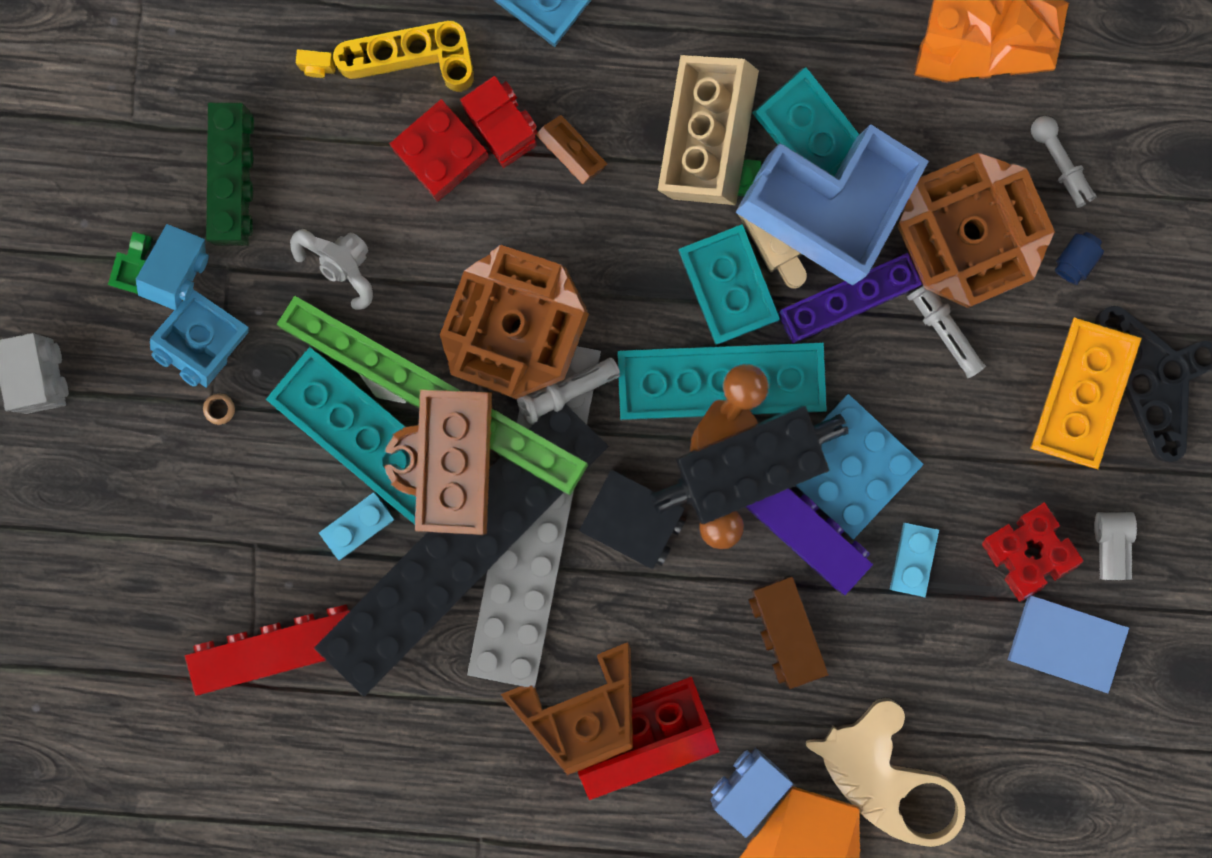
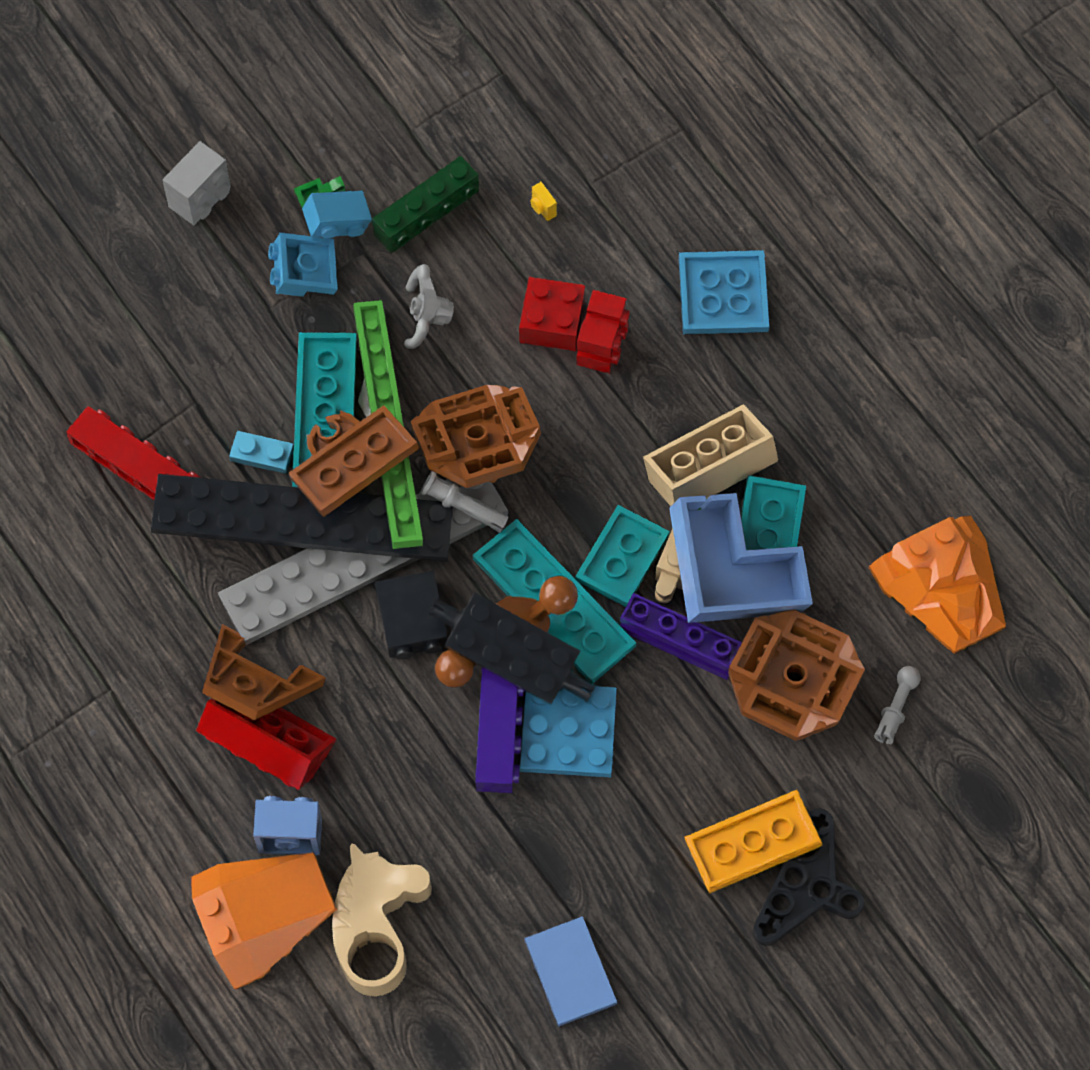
camera: 50 degrees right, 20 degrees down
medium nougat piece [203,393,235,425] -> none
yellow beam [333,21,474,92] -> none
dark orange plate [536,115,607,184] -> none
reddish brown brick [748,576,829,689] -> none
medium azure plate [890,523,939,597] -> none
light grey pin [906,285,986,378] -> none
red brick [982,502,1083,602] -> none
dark blue brick [1054,232,1104,285] -> none
light grey piece [1094,512,1137,580] -> none

